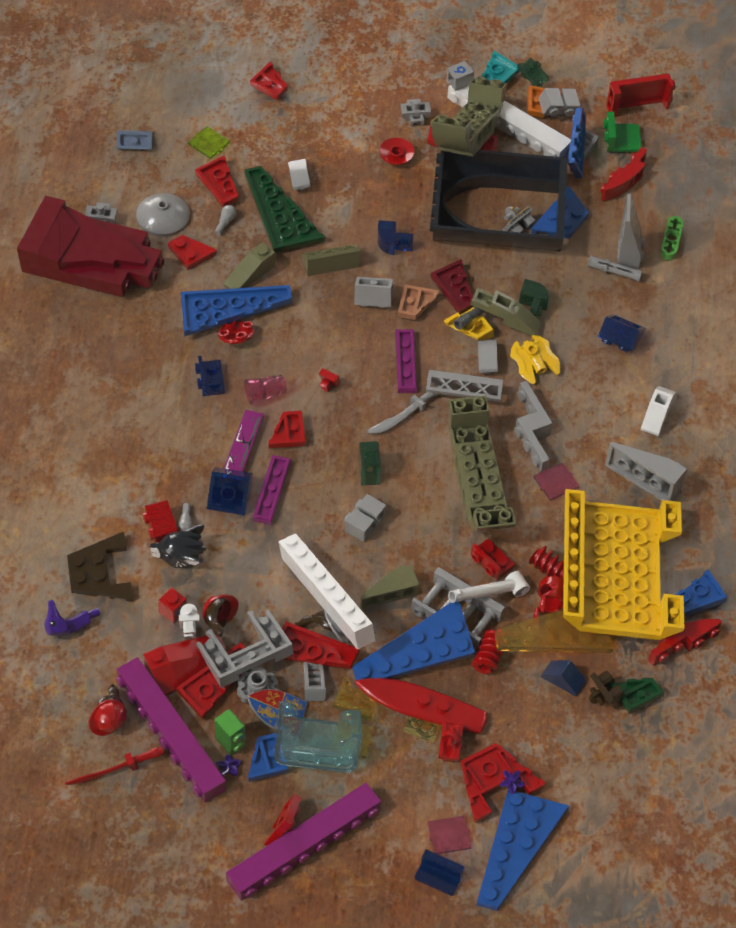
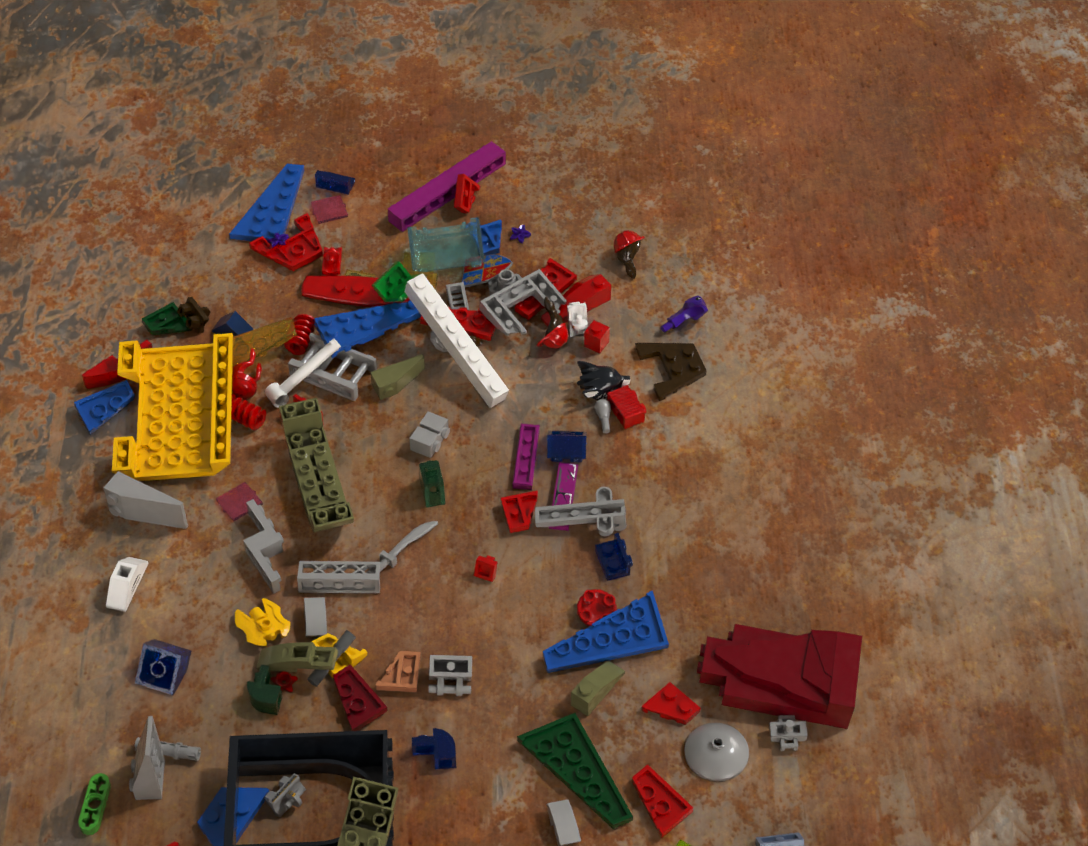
camera: 175 degrees right, 5 degrees down
red sword [65,747,164,785] -> none
magenta brick [116,657,226,802] -> none
light grey piece [214,205,237,236] -> none
bright green brick [215,709,246,755] -> none
clear pink plant [244,375,287,405] -> none
olive slope [301,244,361,276] -> none
magenta tile [395,329,417,393] -> none
none -> green bracket [371,261,420,302]
none -> light grey piece [535,487,627,536]

